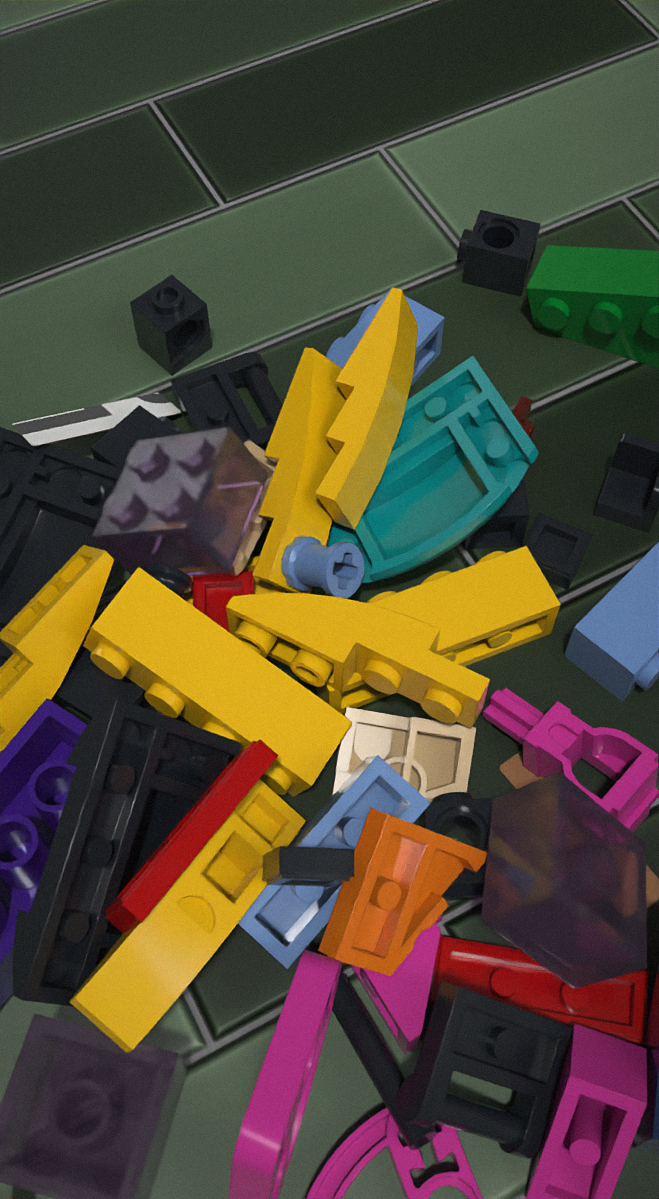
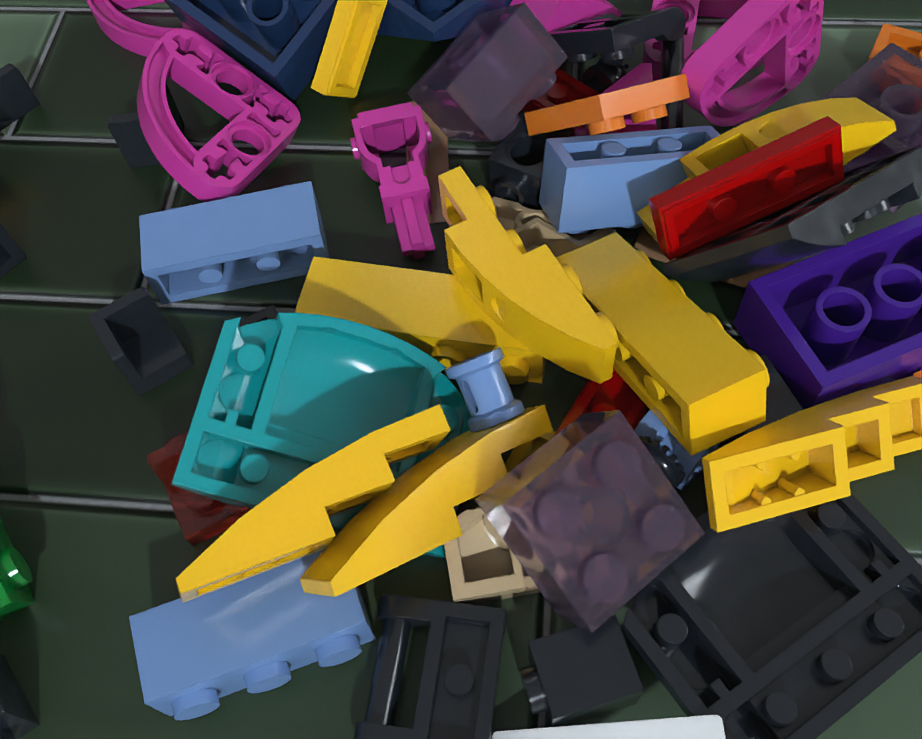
camera: 140 degrees left, 0 degrees up
black tile [262,846,354,887] -> none

